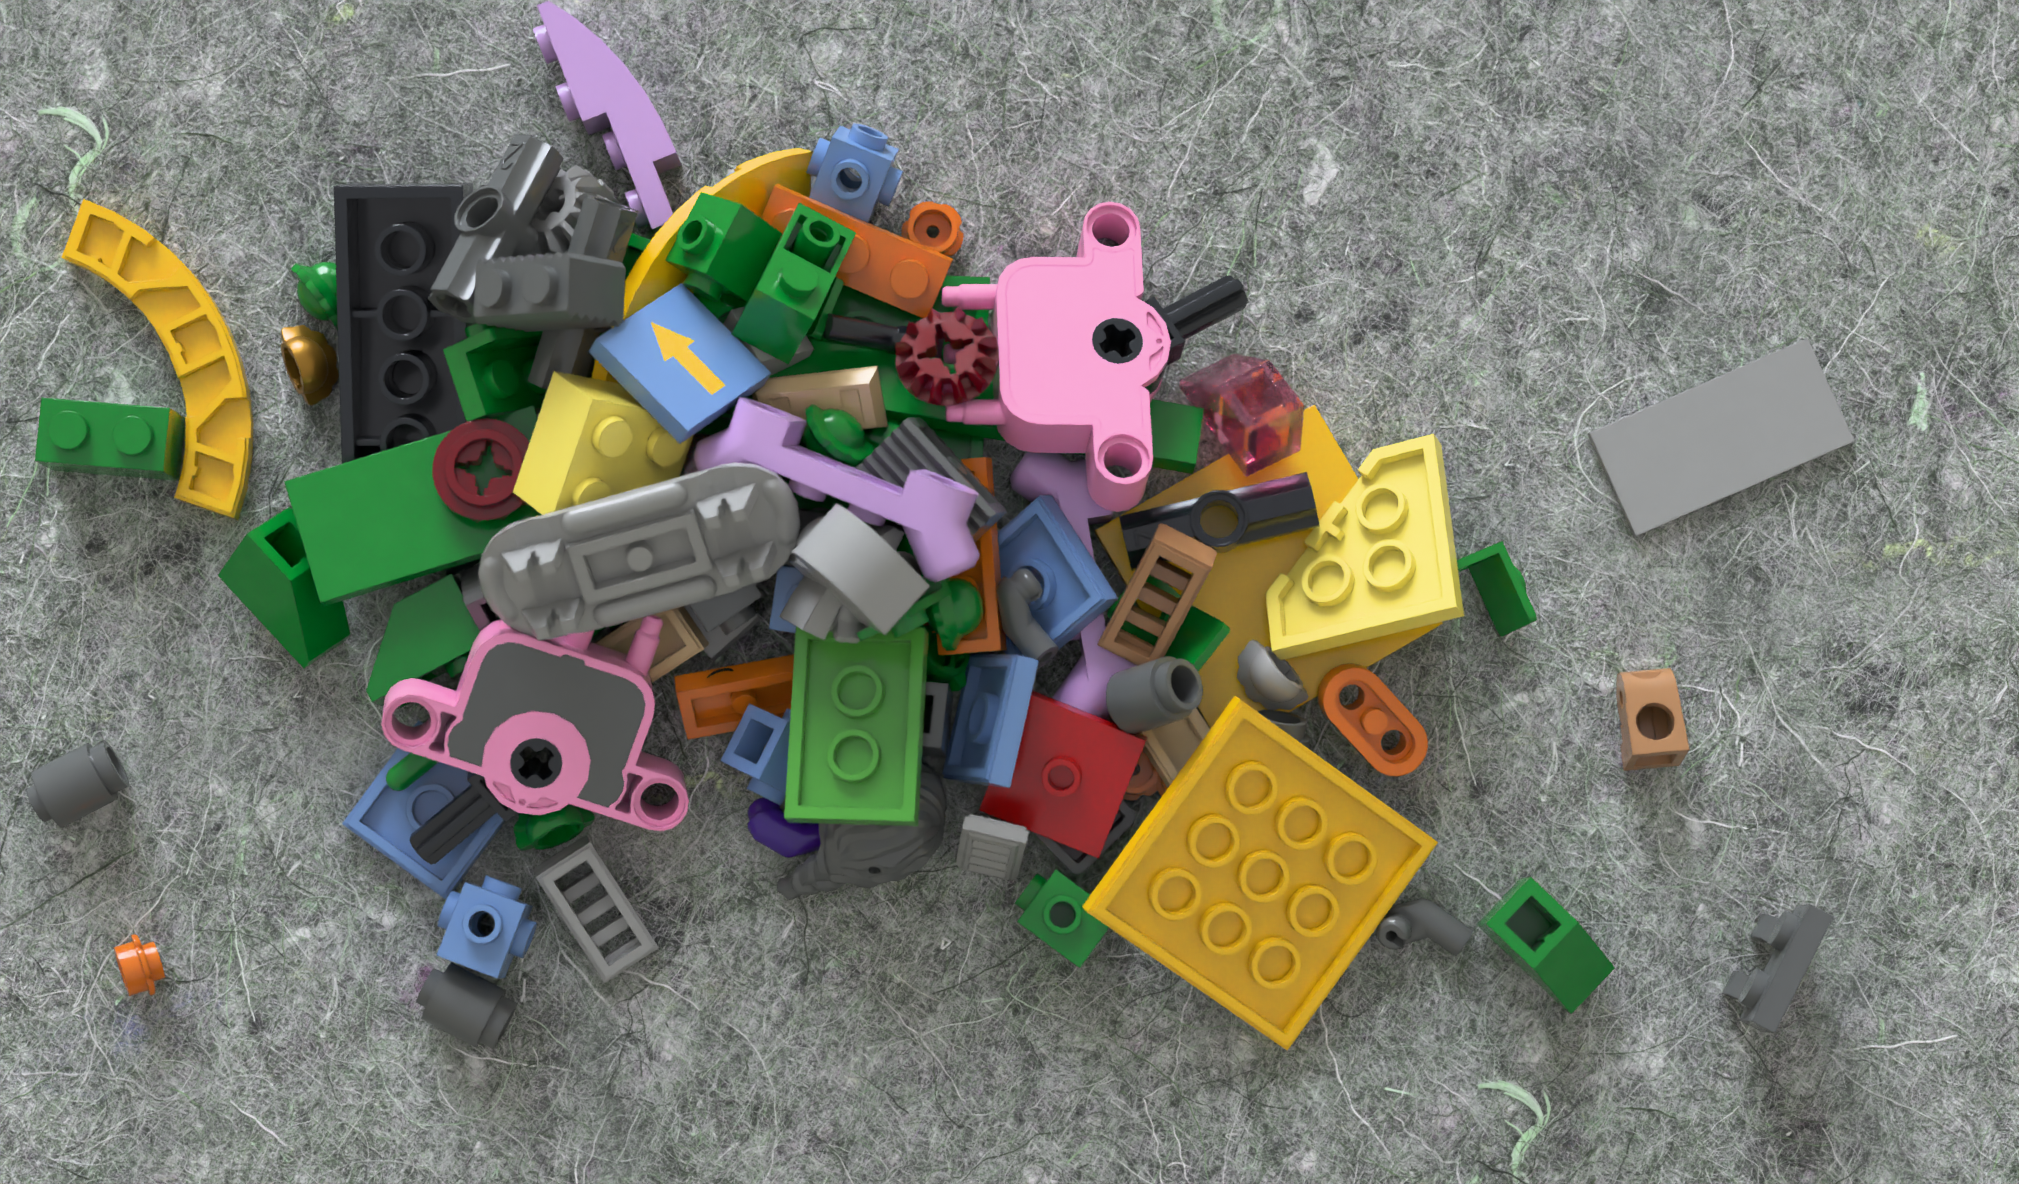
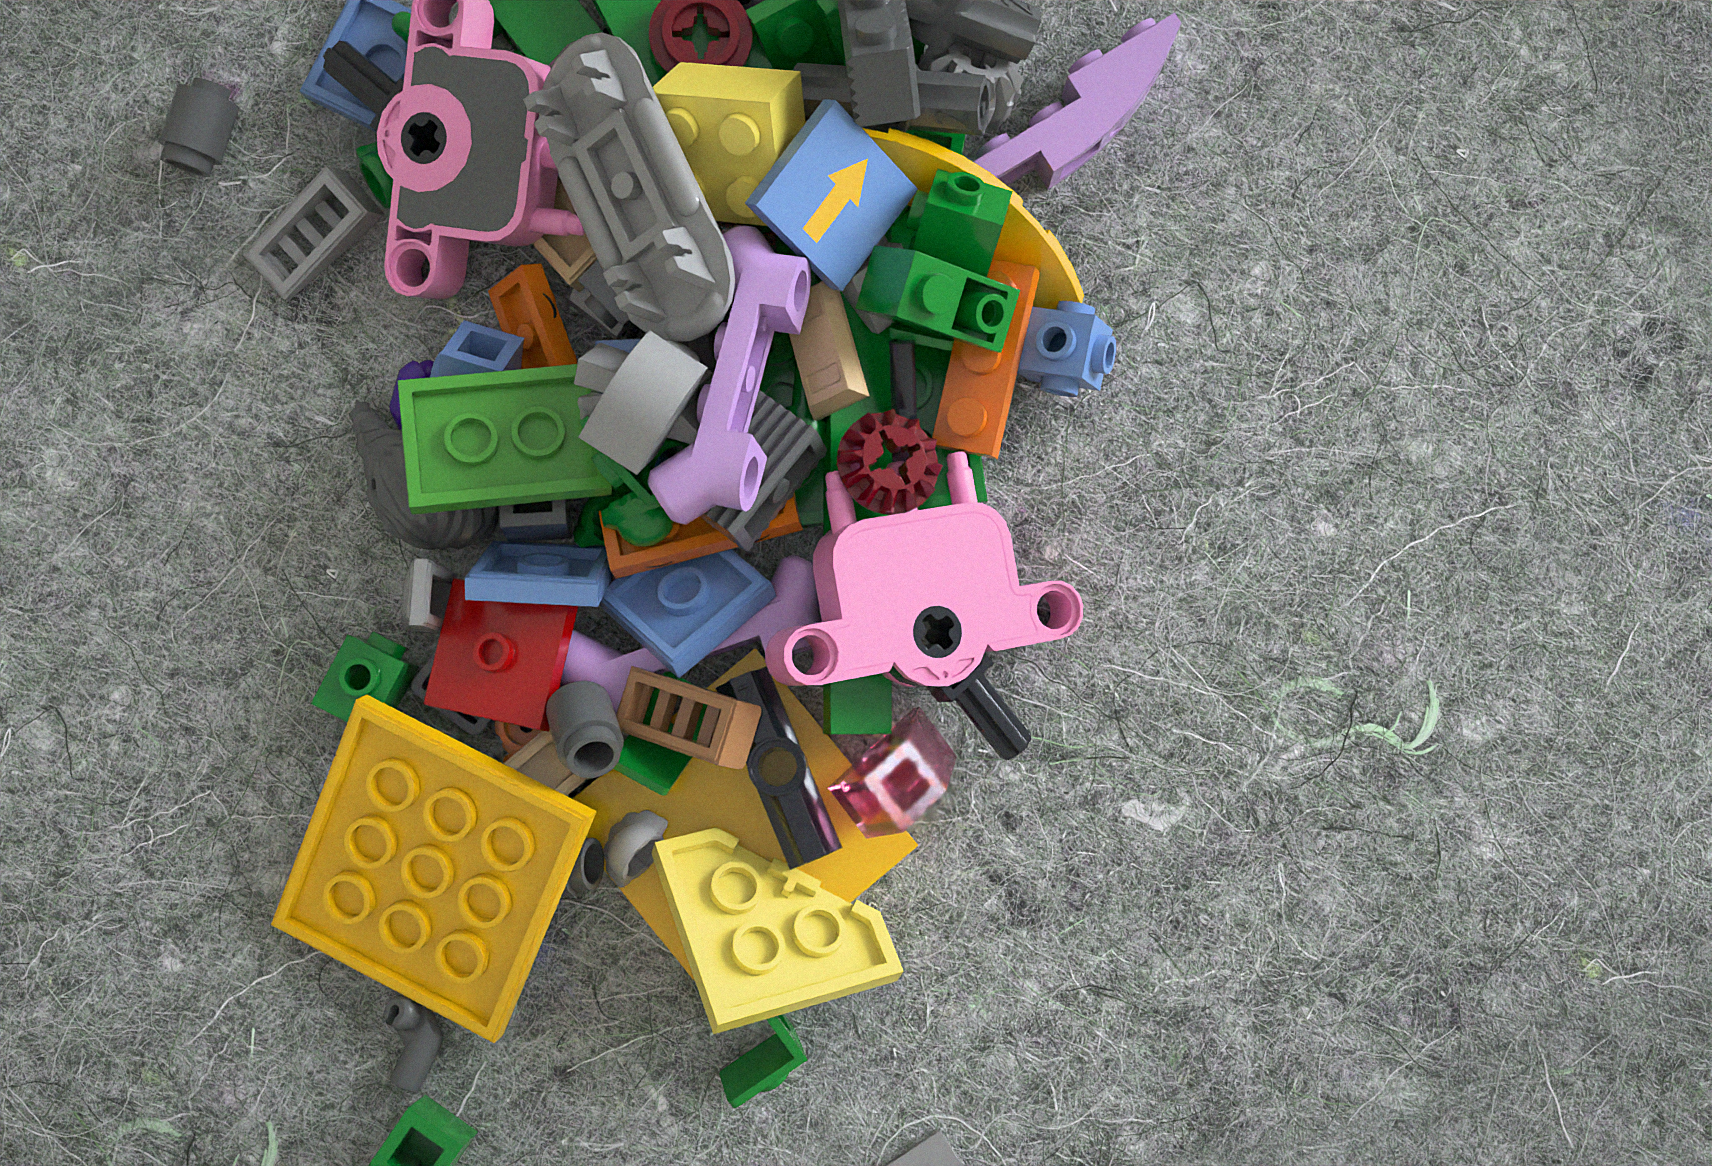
camera: 85 degrees right, 0 degrees up
medium blue brick [436,875,537,979] -> none
green piece [804,404,875,466] -> none
orange plate [901,201,964,256] -> none
dark grey arm [996,568,1059,668] -> none
orange plate [1318,663,1428,776] -> none

